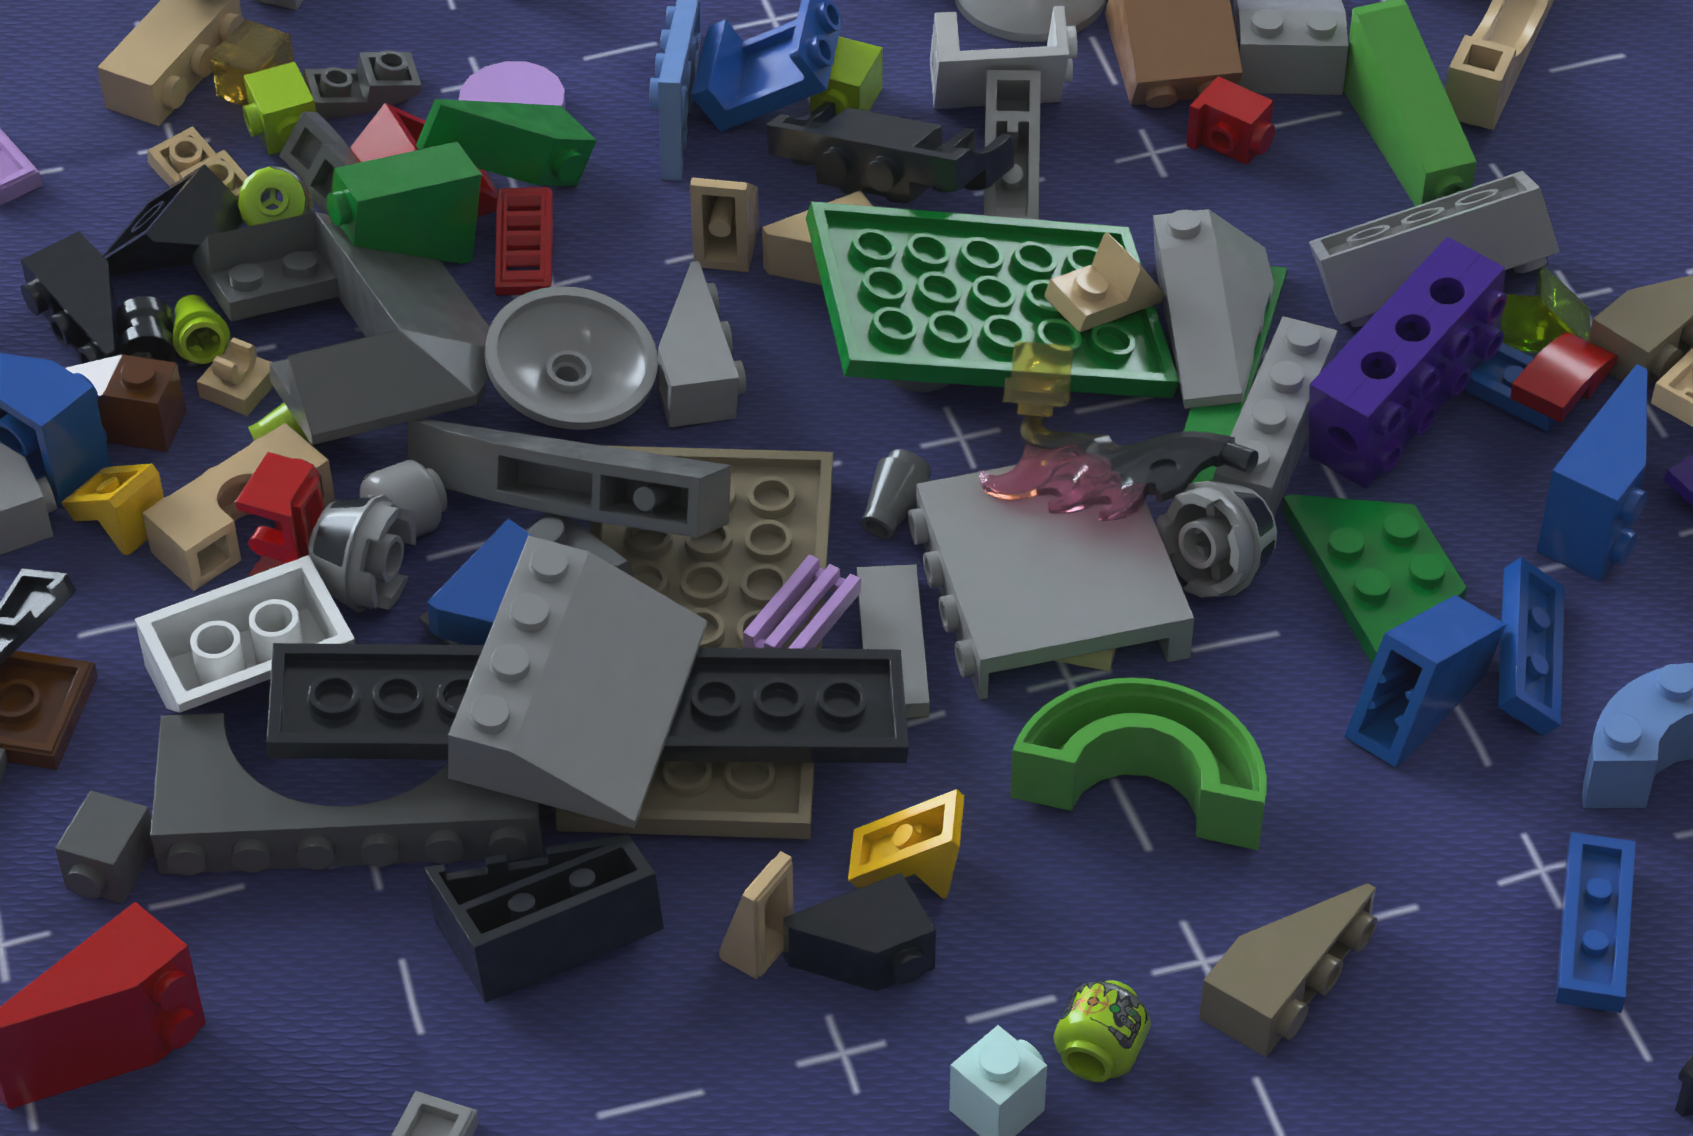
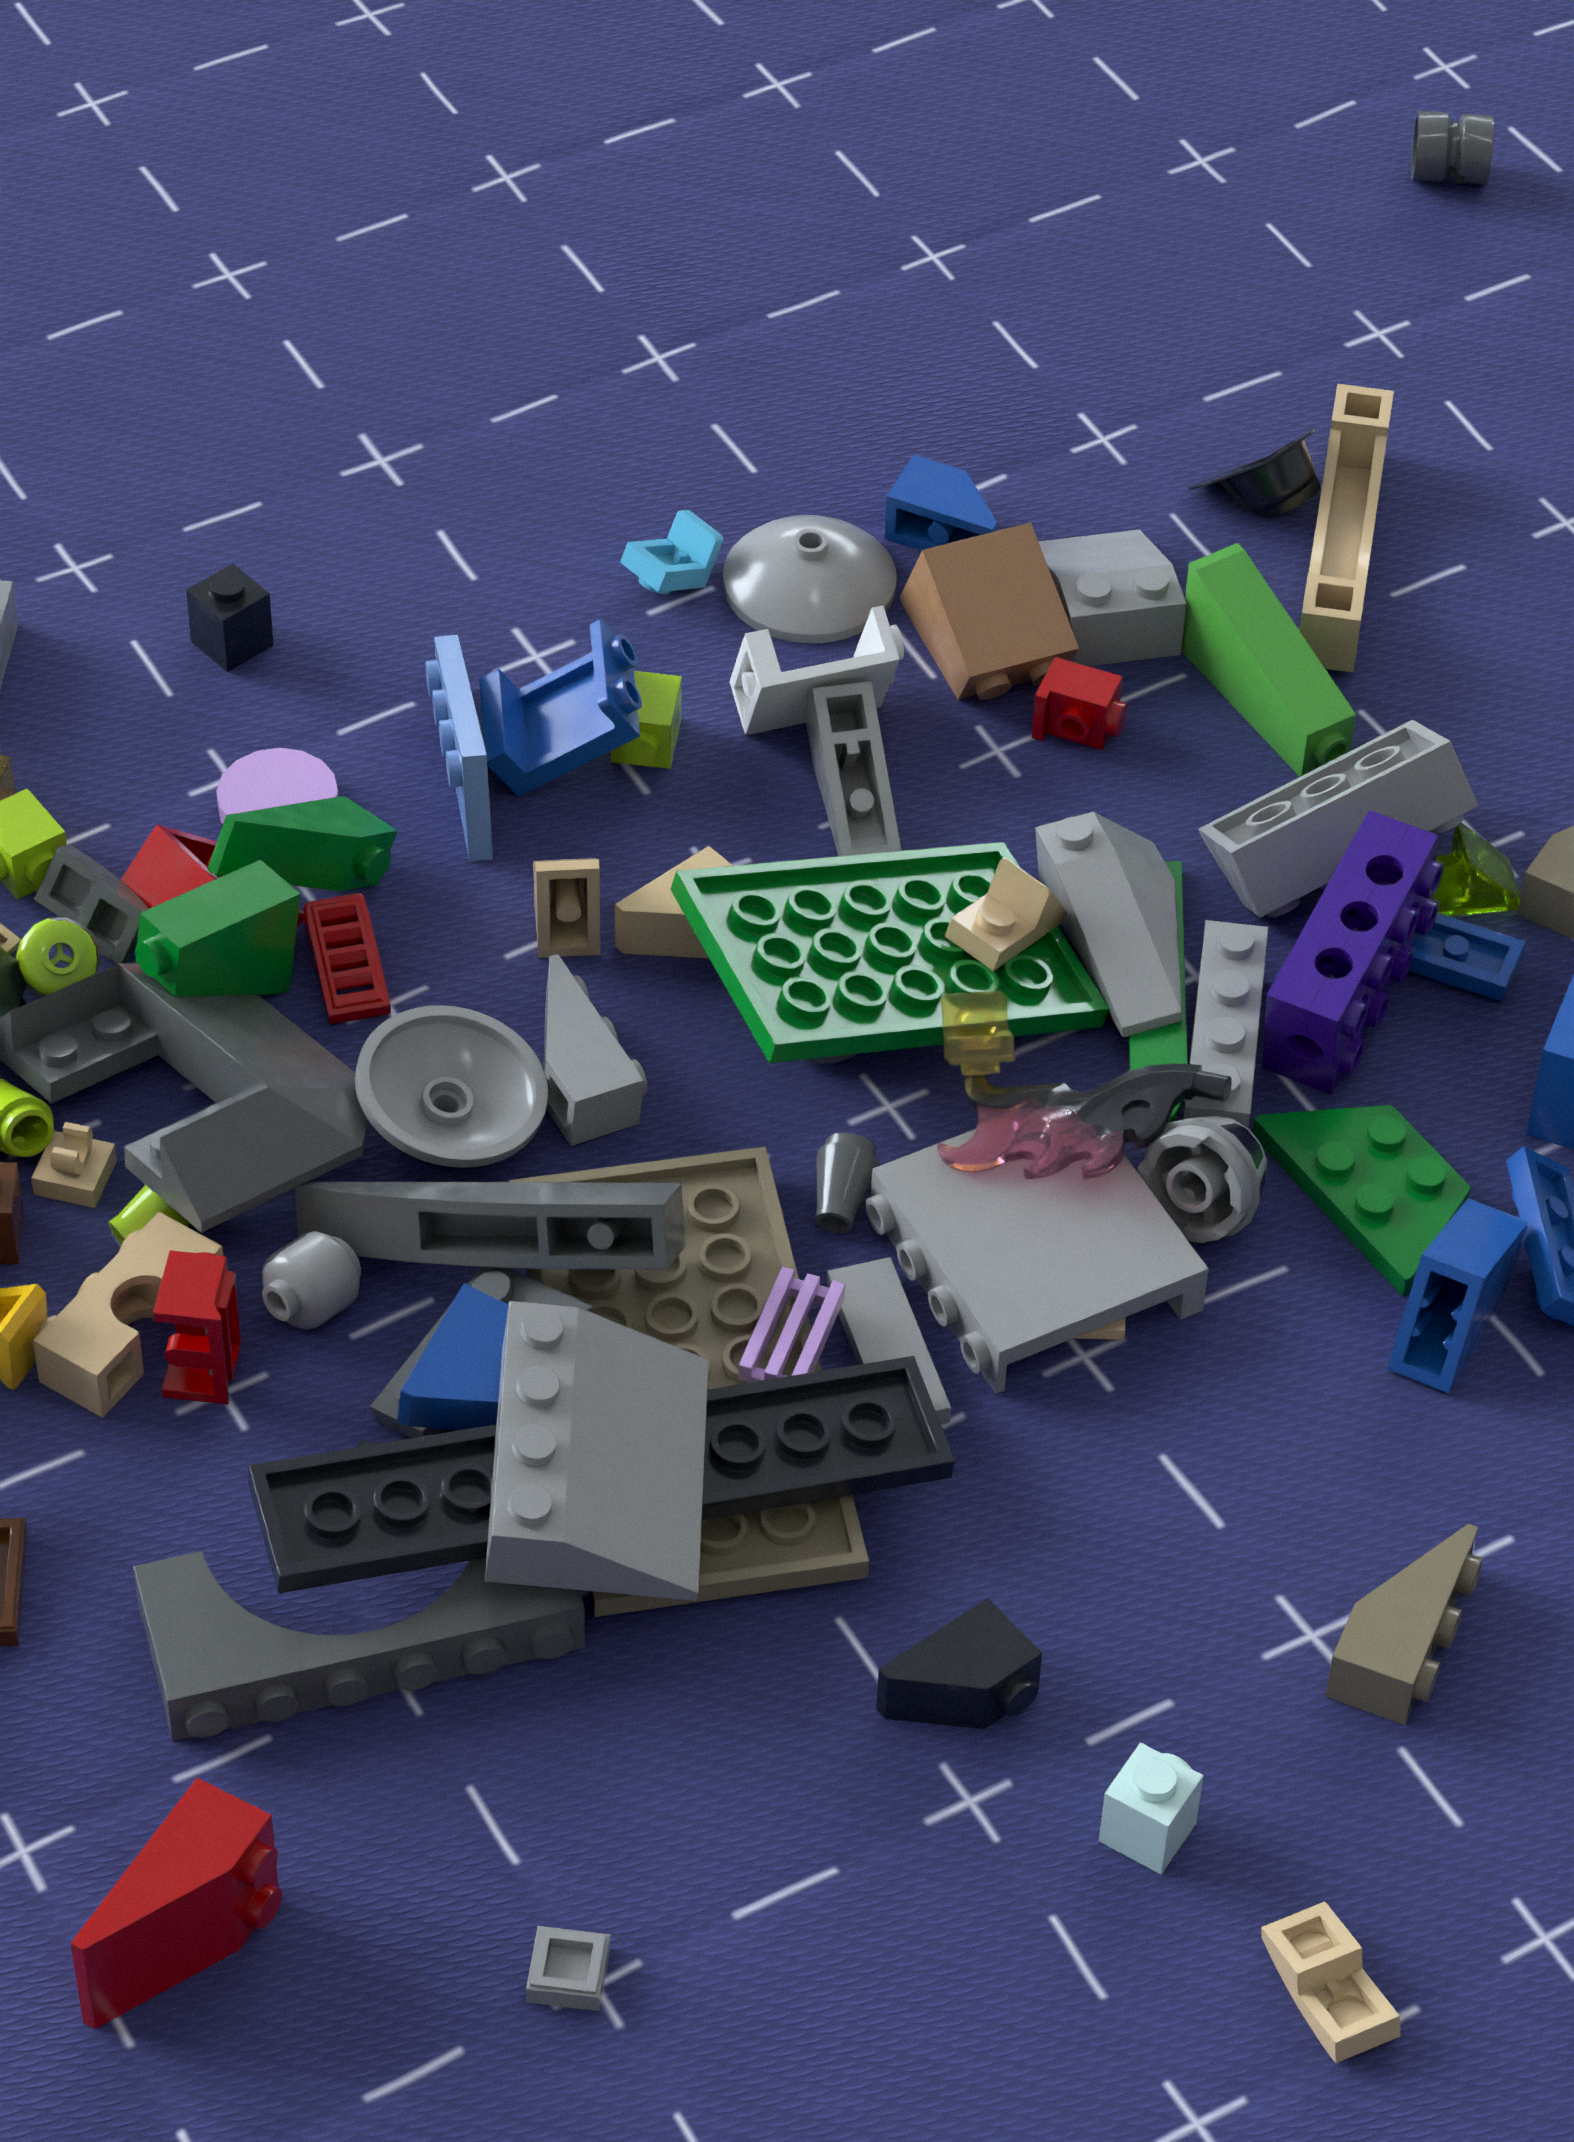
camera: 15 degrees left, 0 degrees up
dark grey brick [55,790,154,904] -> none
white slope [135,555,355,713] -> none
dark grey slope [303,50,422,119] -> none
light grey cone [308,495,416,613] -> none
black wedge [424,834,664,1003] -> none
tan slope [719,851,794,980] -> none
black bracket [766,101,1014,203] -> none
yellow slope [848,789,964,899] -> none
bright green brick [1010,678,1267,850] -> none
lime head [1053,980,1151,1082] -> none
red slope [1510,332,1618,423] -> none

